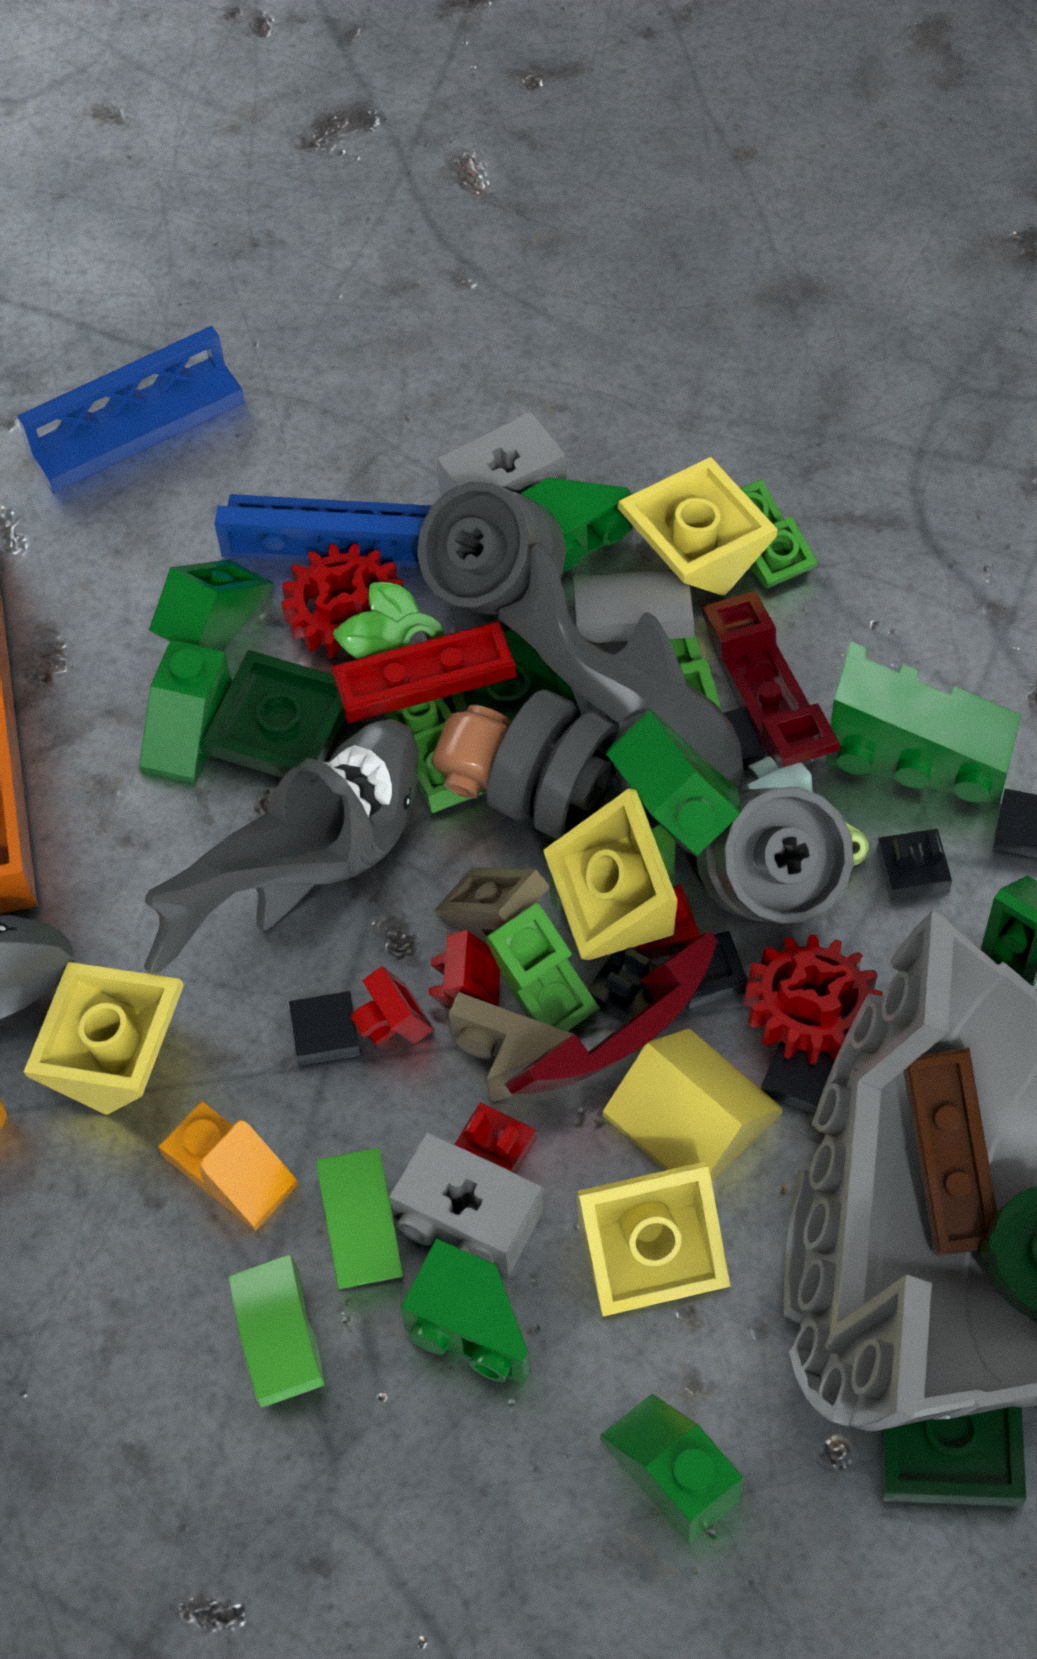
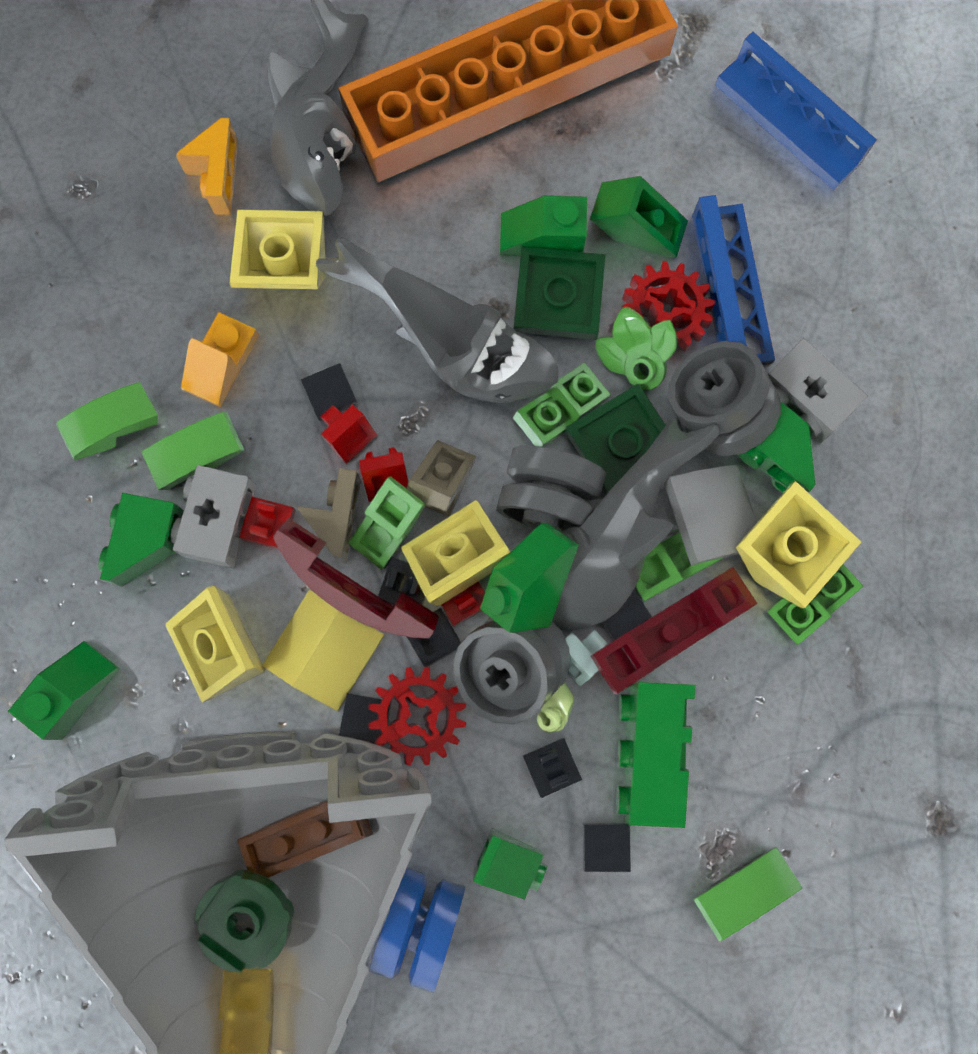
camera: 70 degrees right, 20 degrees up
red tile [331,621,517,724] -> none
nougat head [432,705,512,799] -> none

